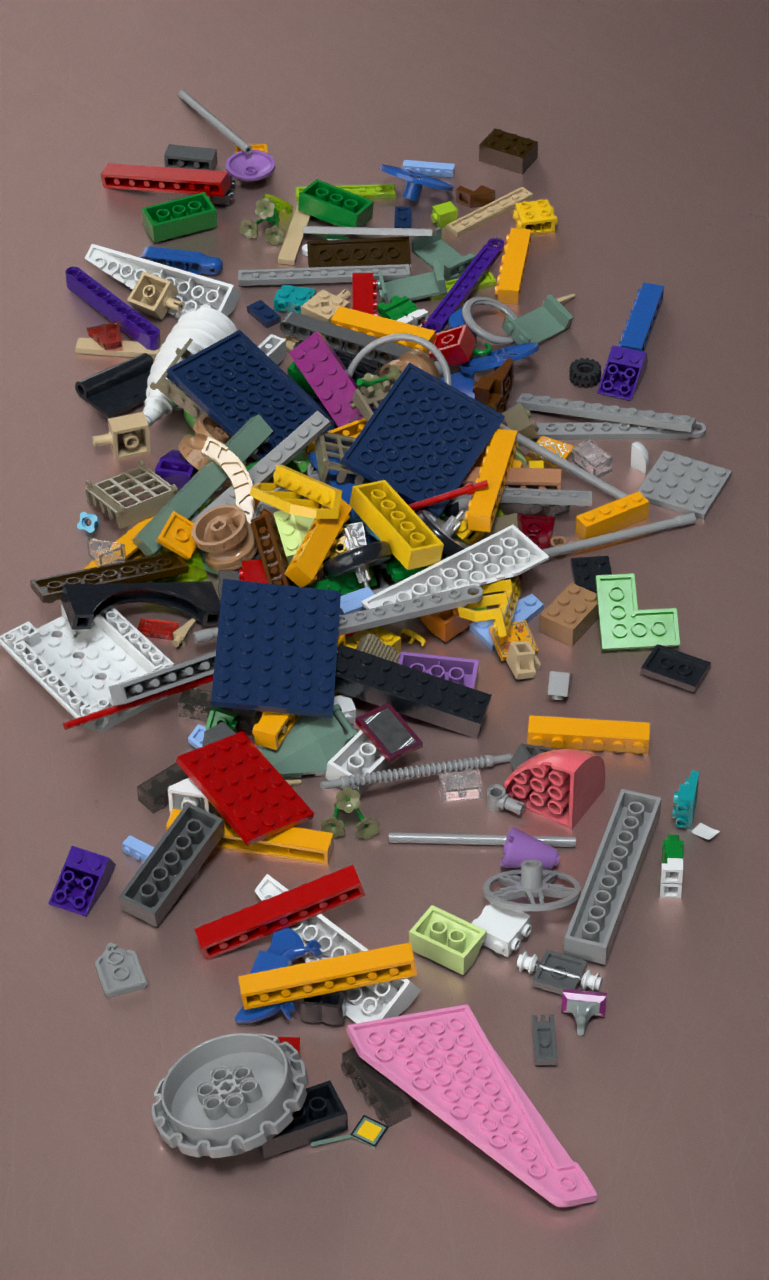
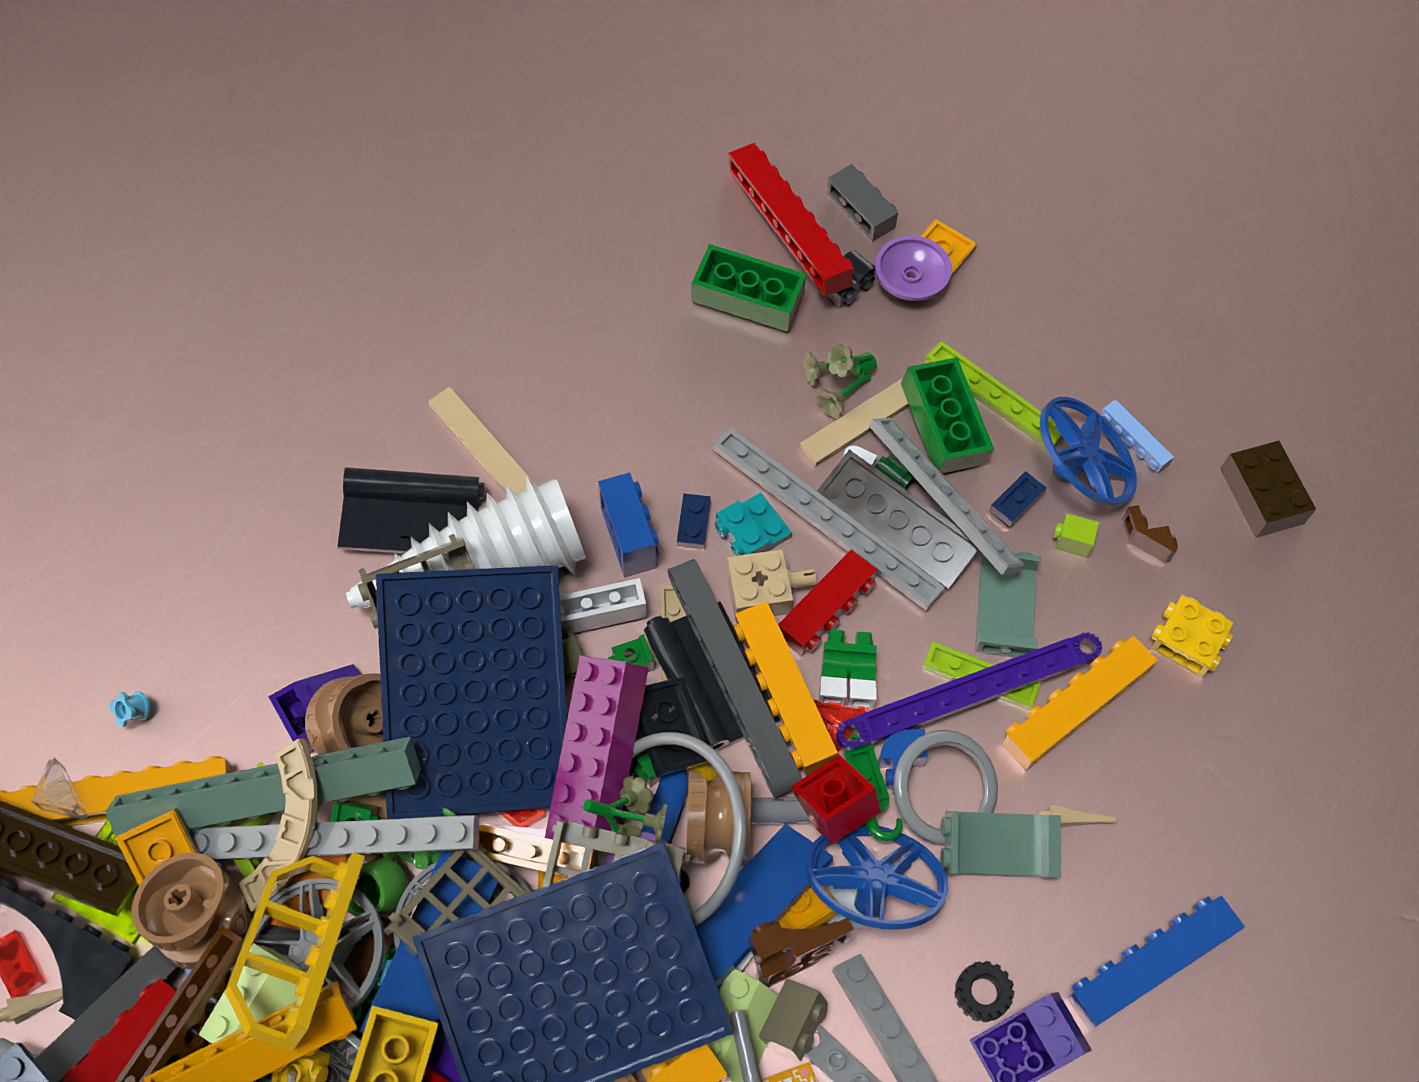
camera: 40 degrees right, 20 degrees up
dark purple beam [65,267,161,350] -> none
dark tan window [84,460,178,529] -> none
white wedge [85,244,241,320] -> none
clear red wing [86,321,123,350] -> none
tan brick [92,412,151,460] -> none
tan brick [127,271,185,320] -> none
blue piece [140,246,223,275] -> none
light grey piece [178,90,252,154] -> none
clear neon green tile [261,194,294,214] -> none
sand green panel [377,259,447,305] -> none
tan tile [446,187,533,237] -> none
none -> blue brick [598,472,659,578]

